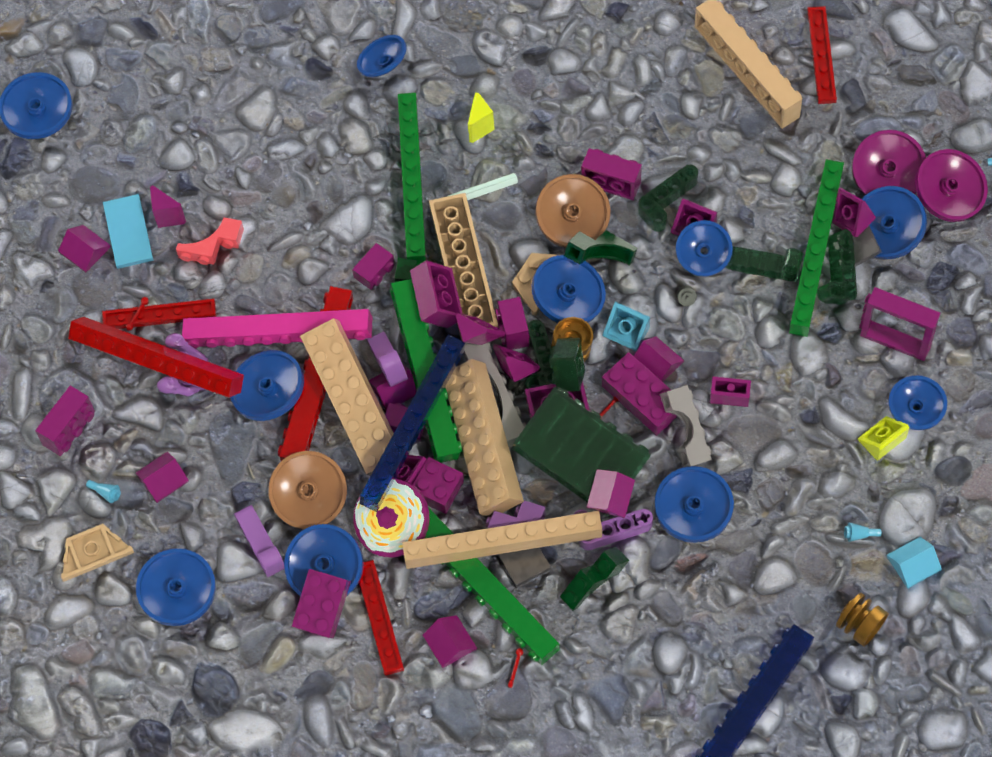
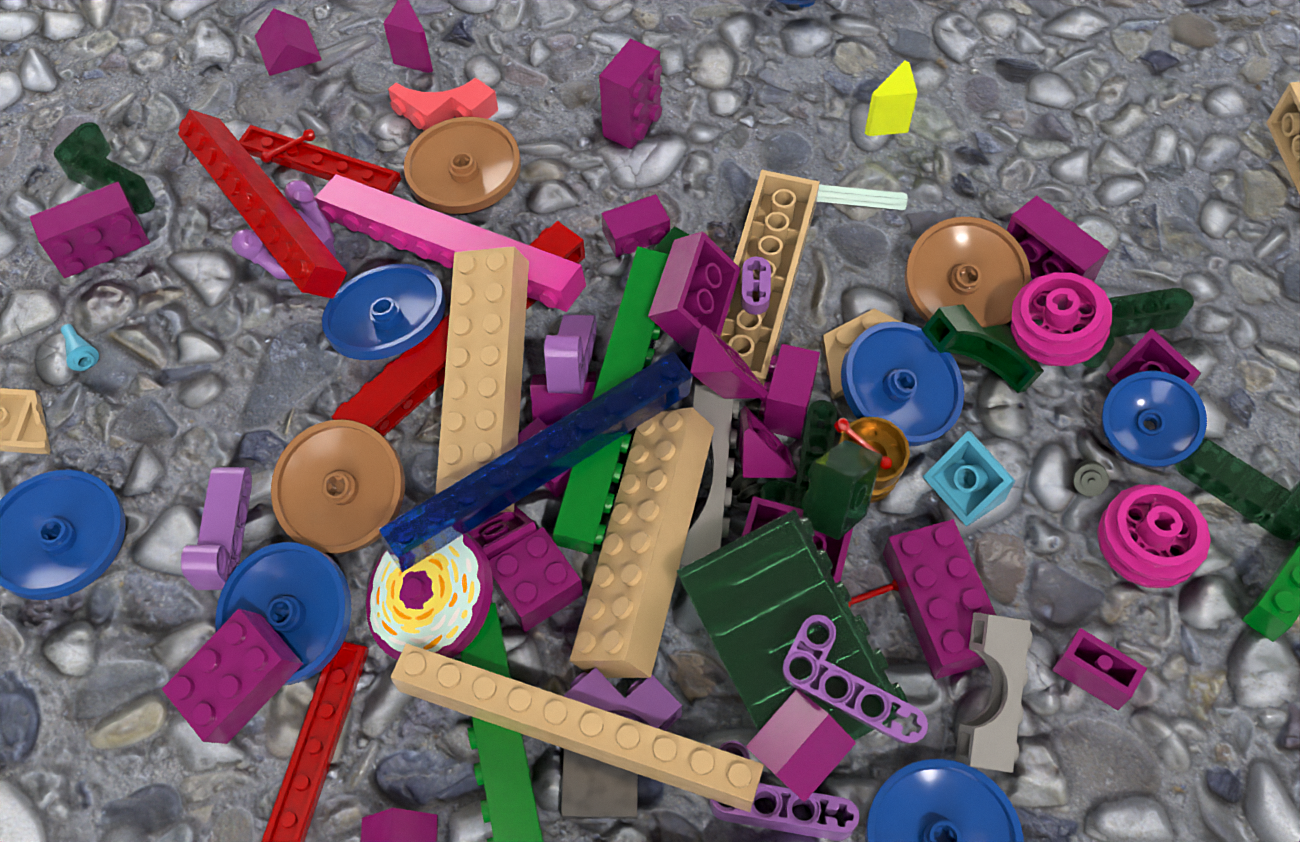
camera: 25 degrees right, 5 degrees down
medium azure tile [103,194,154,269] -> none
magenta slope [135,452,189,503] -> none
green brick [398,93,426,266] -> none
magenta slope [634,336,684,382] -> none
none -> clear green beam [54,122,156,214]
none -> medium nougat dish [404,117,521,214]
none -> magenta brick [599,38,662,149]
none -> medium lavender beam [741,256,771,315]
none -> medium lavender beam [782,615,928,744]
none -> red hinge [834,418,892,470]
none -> dark pink wheel [1011,272,1112,366]
none -> dark pink wheel [1097,484,1211,588]

